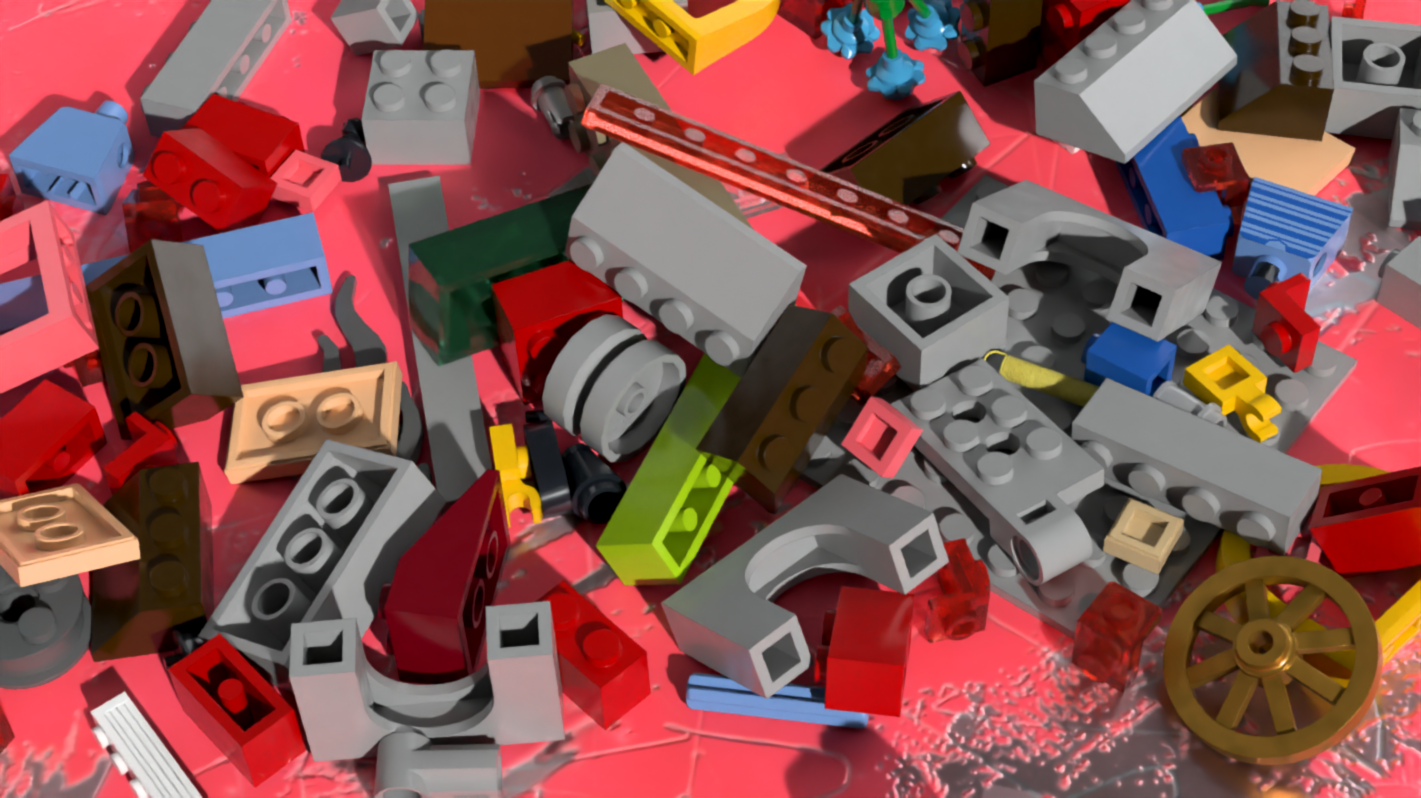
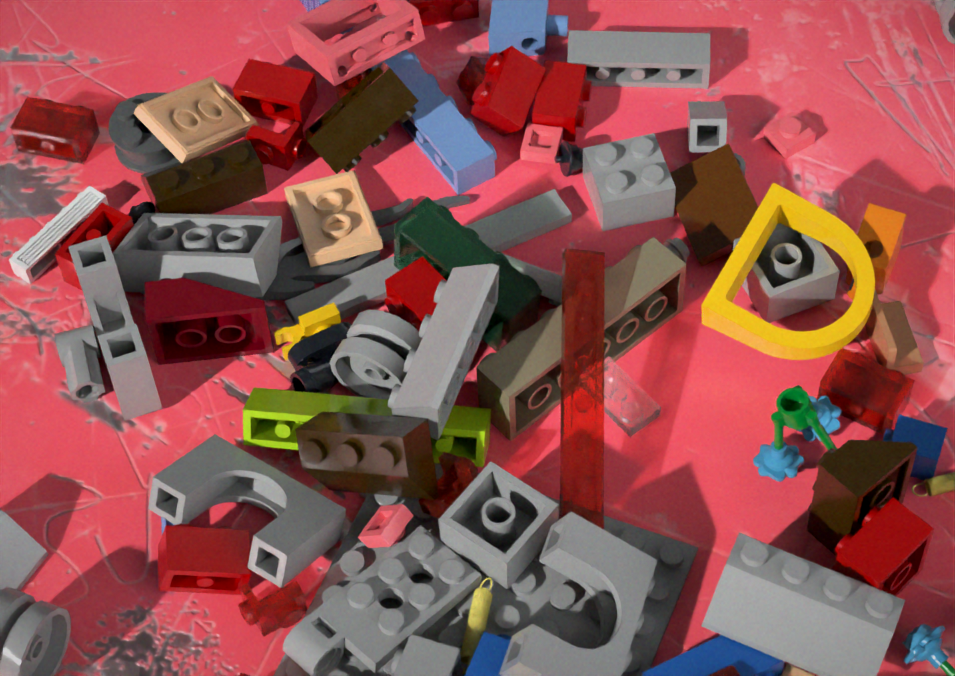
camera: 75 degrees right, 5 degrees up
red brick [535,580,651,730] -> none
dark brown slope [797,91,991,231] -> none

